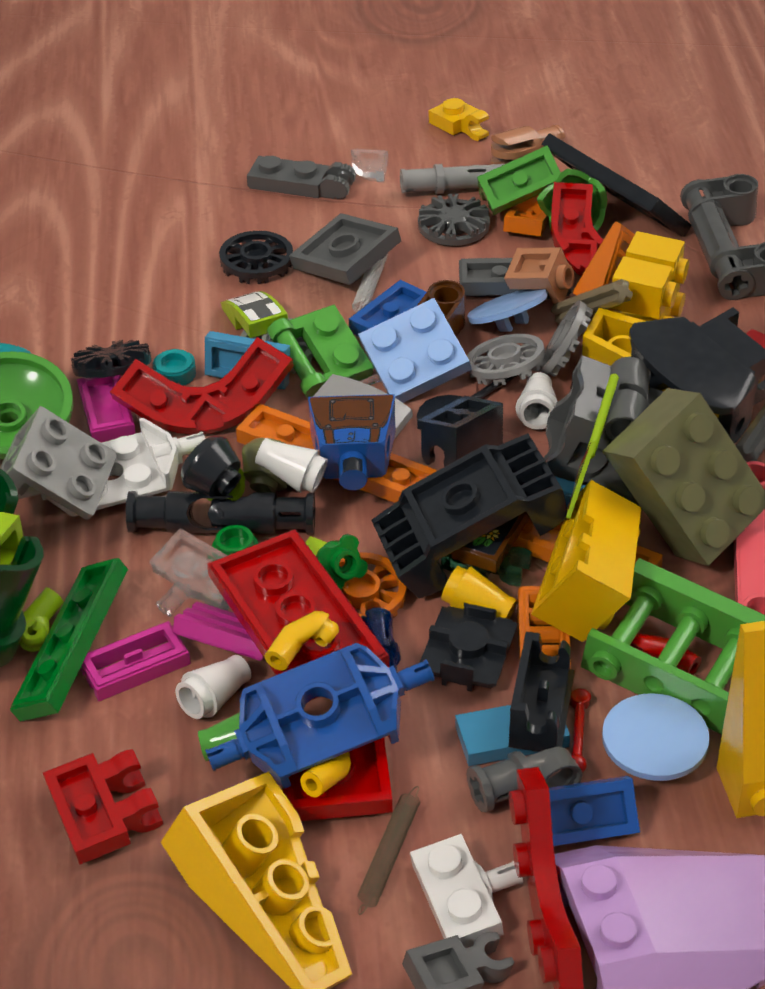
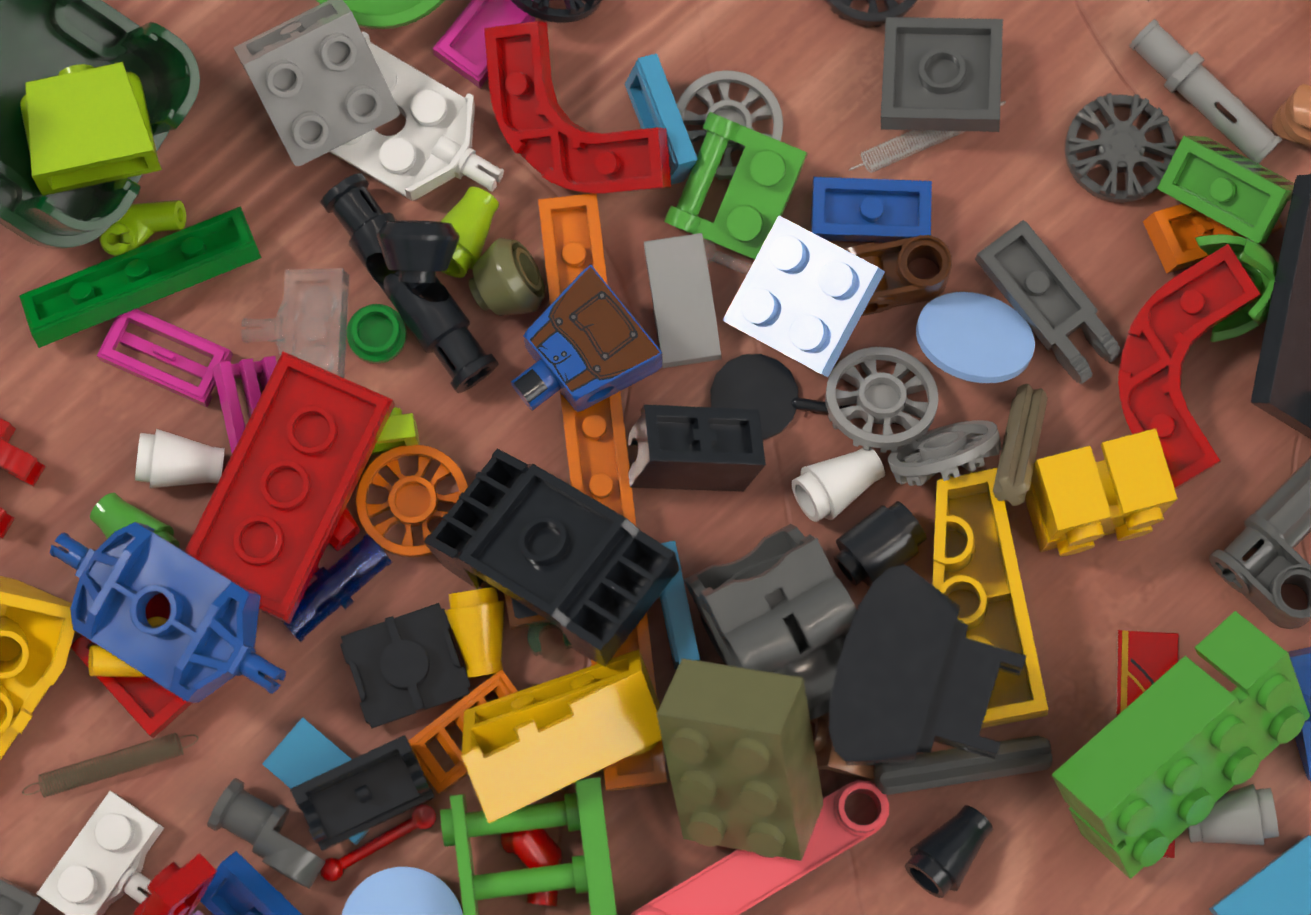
camera: 50 degrees right, 35 degrees up
teal tile [153,349,196,386] -> none
slope [221,291,288,338] -> none
white cone [255,438,328,493] -> none
yellow arm [264,611,339,671] -> none
green plate [316,534,368,590] -> none
nougat bracket [504,247,574,304] -> none
lime piece [566,374,619,519] -> none
orange slope [573,221,635,311] -> none

